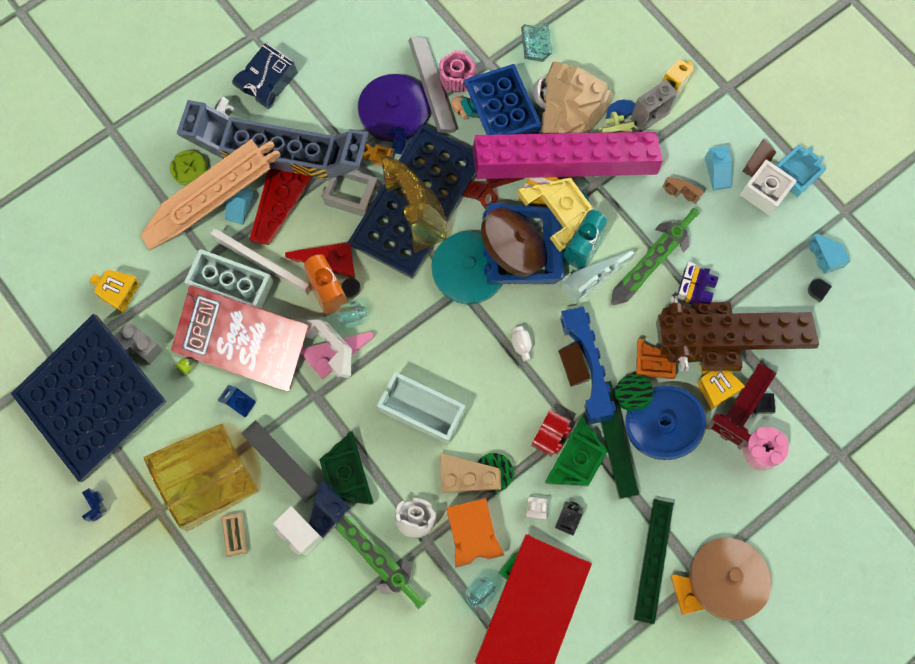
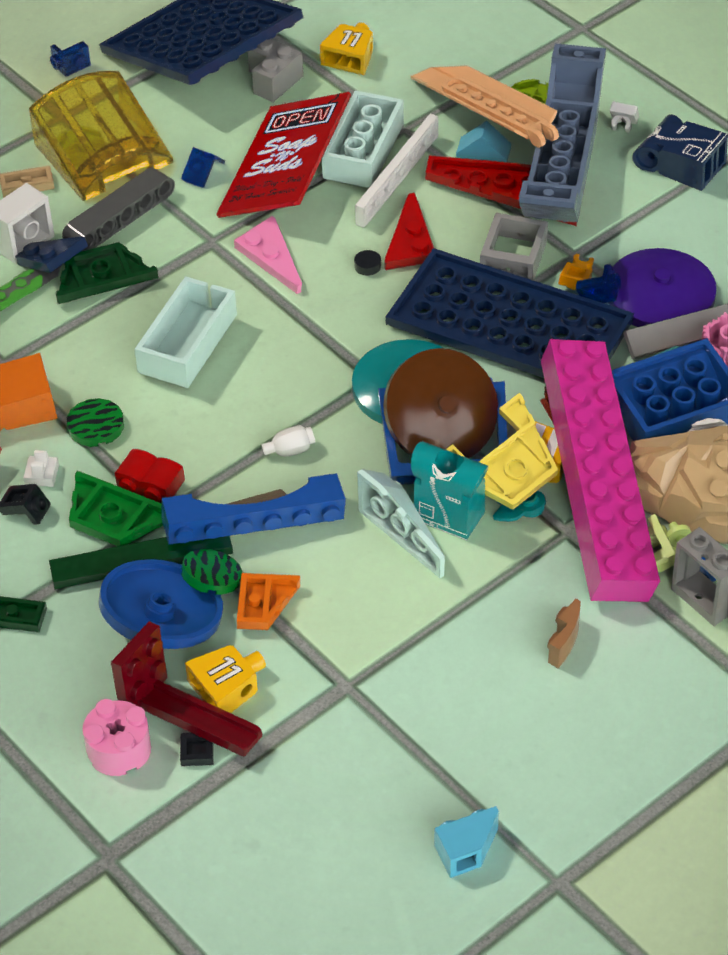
camera: 90 degrees right, 25 degrees down
lime hinge [175,358,193,375] -> none
white slope [297,320,352,379] -> none
orange piece [304,255,349,316] -> none
clear light blue head [337,301,367,328] -> none
clear yellow windscreen [381,155,447,252] -> none
white cylinder [395,498,436,538] -> none
tan wing [440,453,501,493] -> none
clear red bracket [463,181,498,210] -> none
sword [611,208,700,305] -> none
reddish brown piece [656,296,819,372] -> none
dark purple hips [677,262,718,304] -> none
medium azure slope [705,145,732,191] -> none
white slope [740,160,797,216] -> none
reddish brown slope [742,139,776,177] -> none
medium azure piece [776,145,826,198] -> none
black tile [808,279,832,302] -> none

